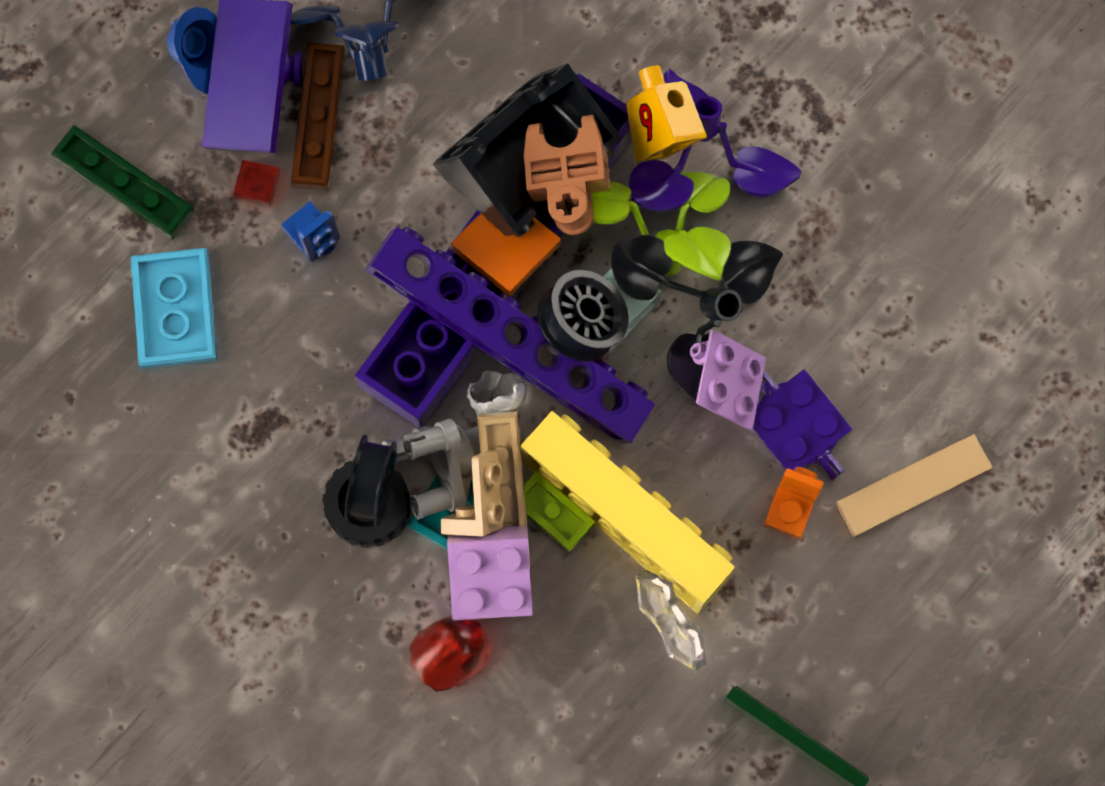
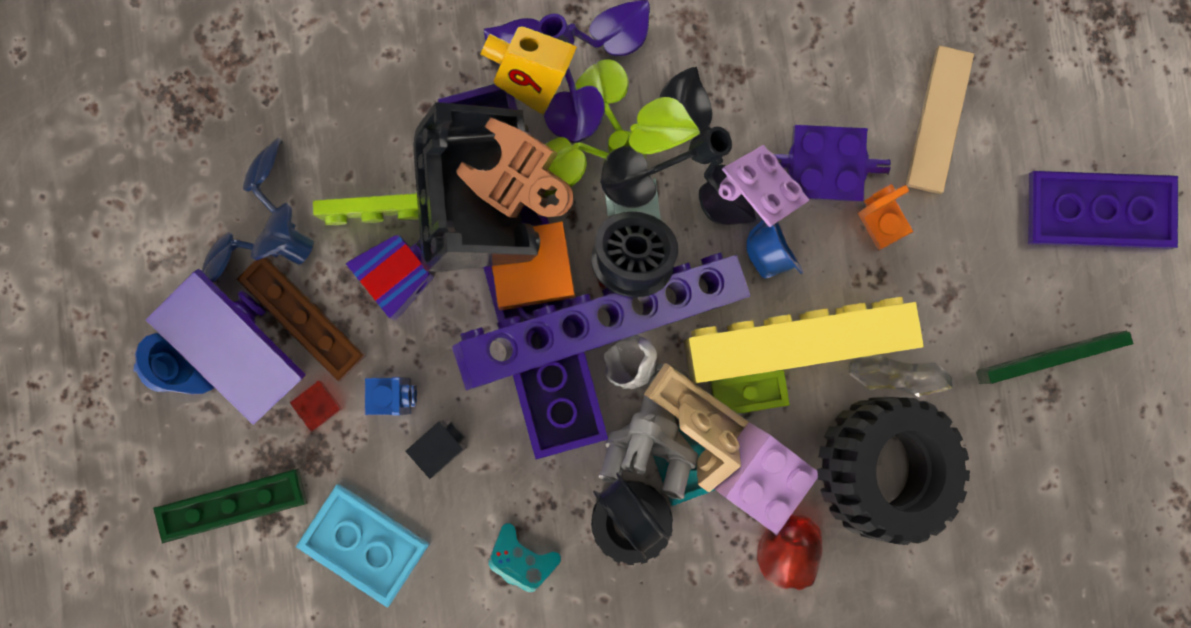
camera: 50 degrees left, 10 degrees up
none -> lime plate [313,193,418,225]
none -> torso [346,234,434,320]
none -> black brick [405,420,467,479]
none -> teal piece [488,523,561,592]
none -> blue piece [747,220,803,279]
none -> black tyre [817,397,970,545]
none -> dark purple tile [1028,171,1178,249]

